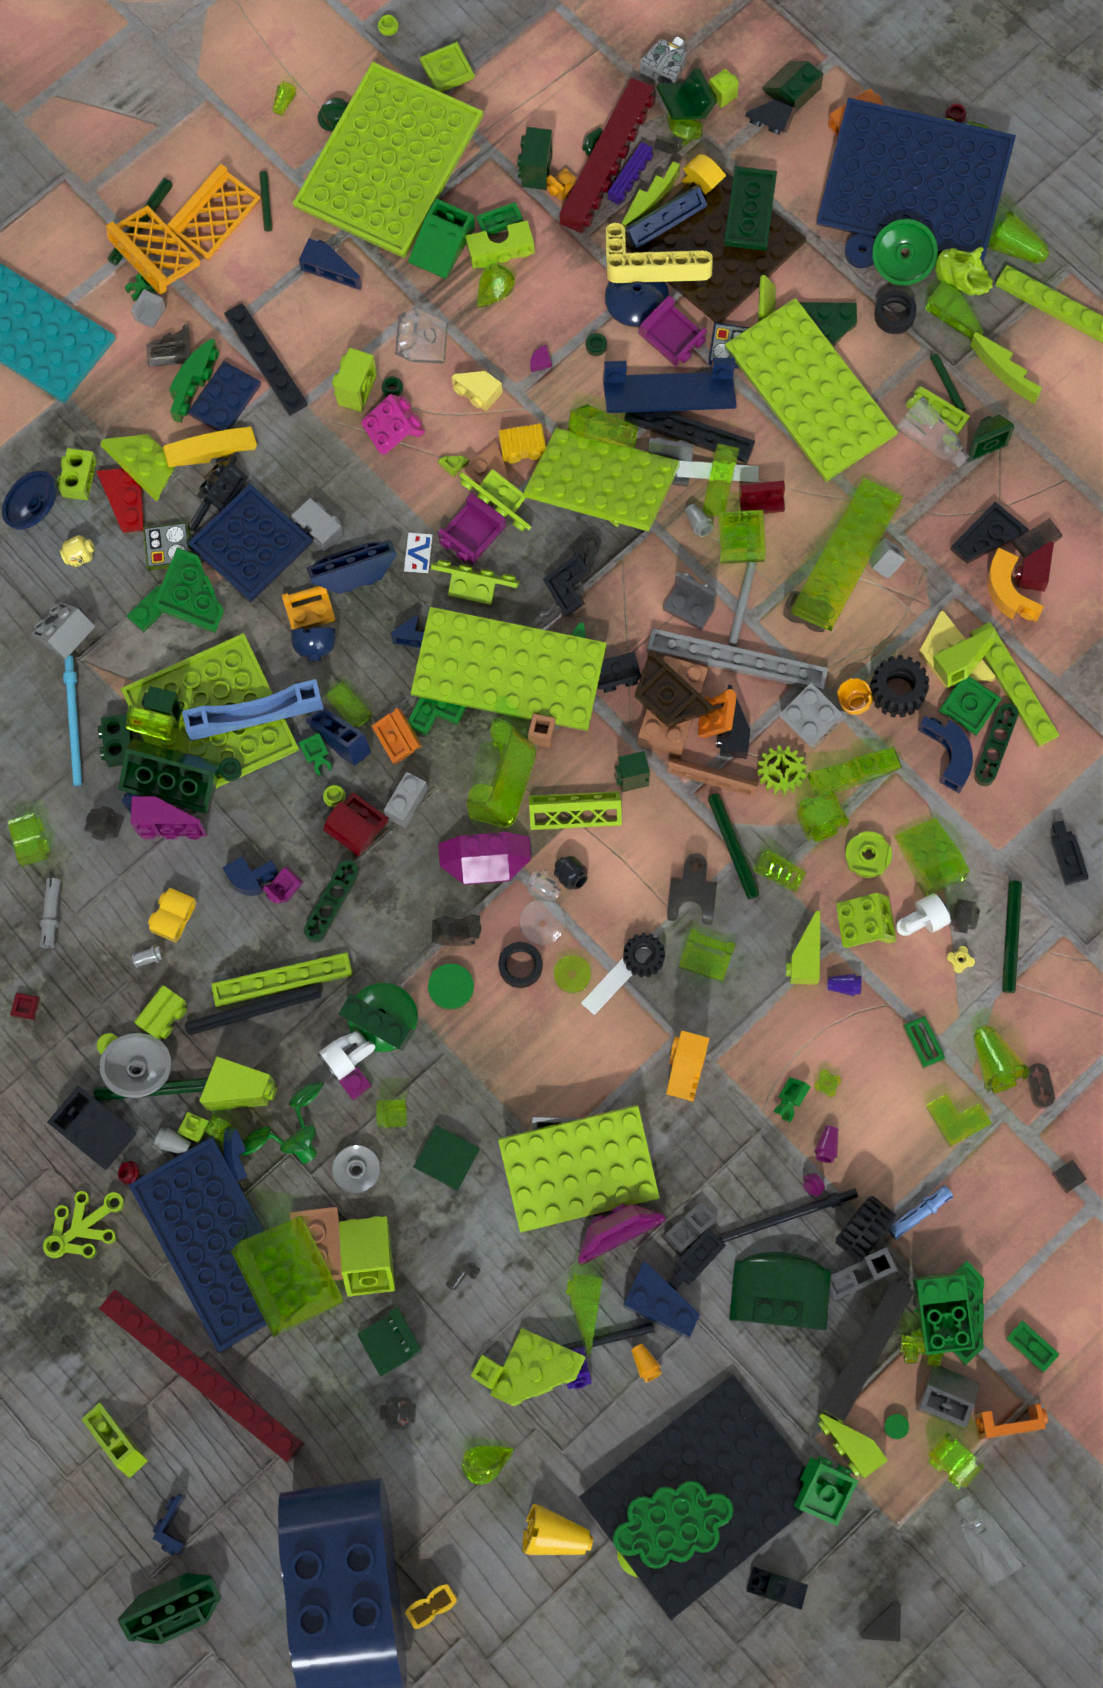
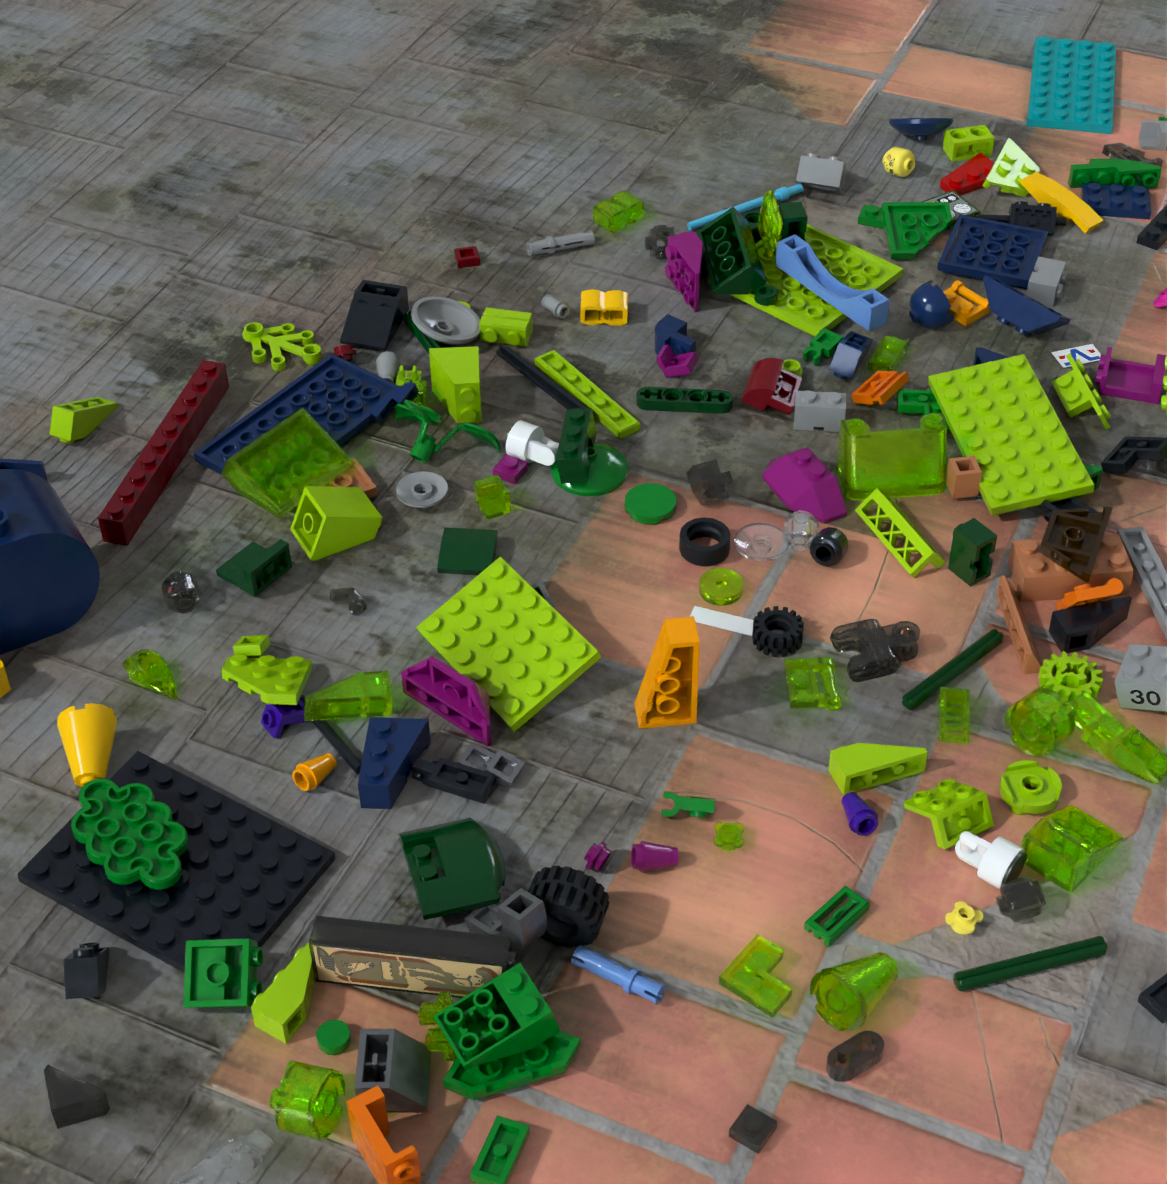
camera: 65 degrees right, 30 degrees down
black bar [719,1188,858,1243] -> none

